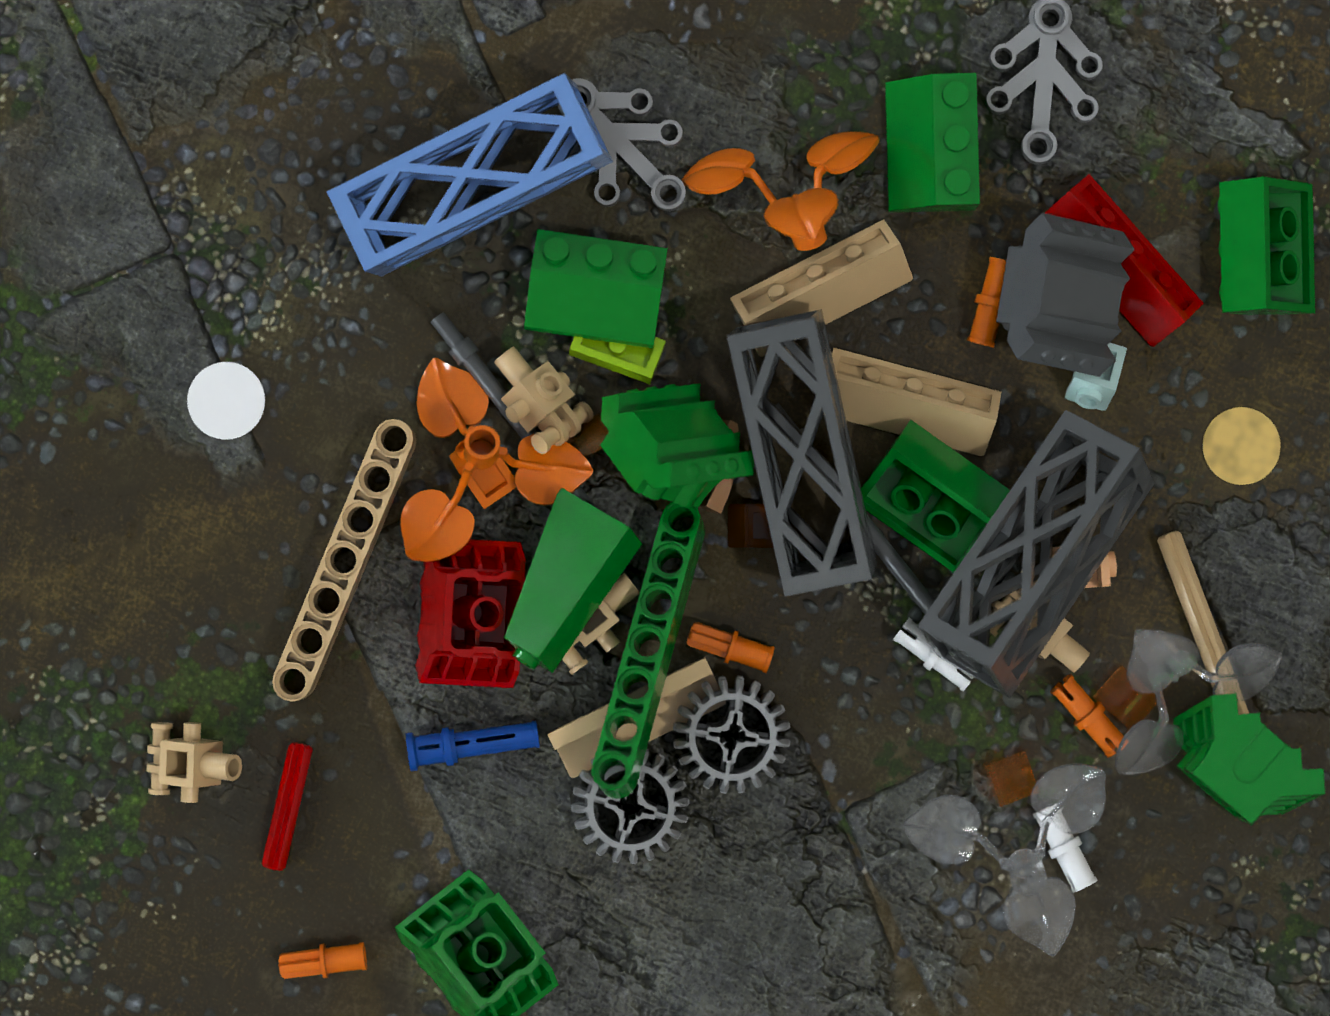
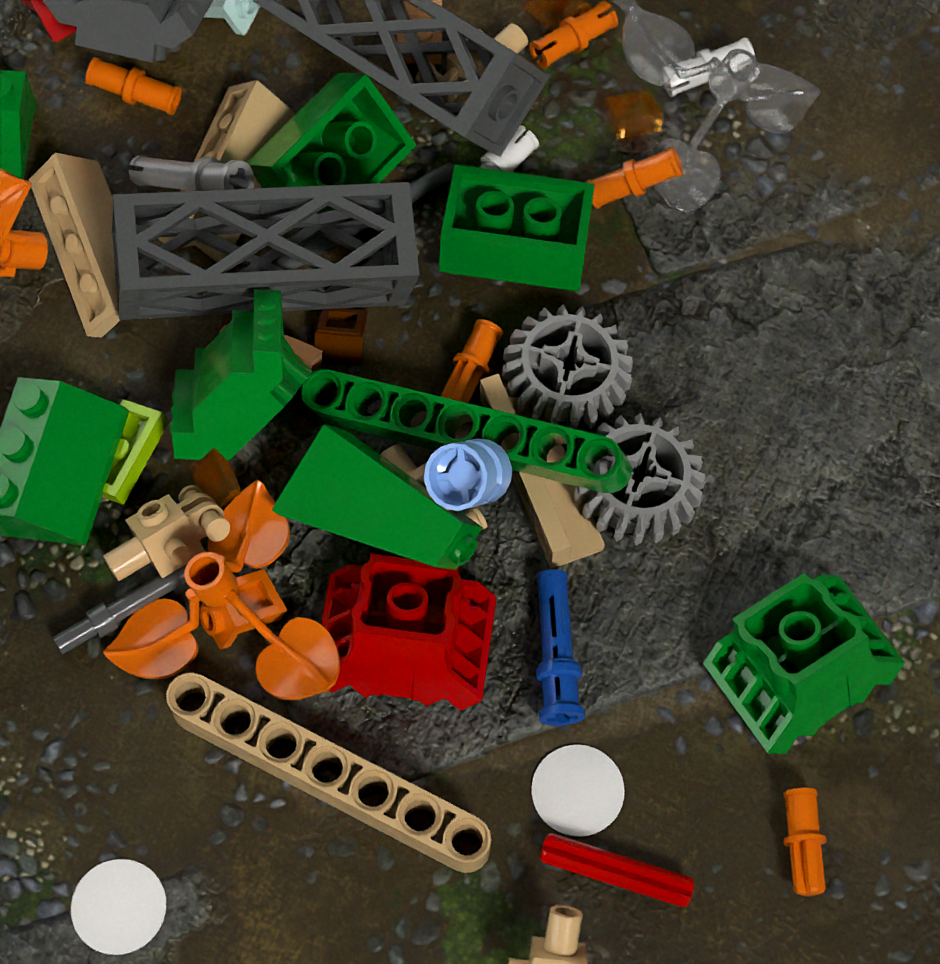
camera: 90 degrees left, 20 degrees down
none -> light grey pin [129,155,254,191]
none -> light blue wheel [424,439,512,511]
none -> green slope [439,164,595,291]
none -> white sticker [532,745,624,836]
none -> orange pin [586,147,684,209]

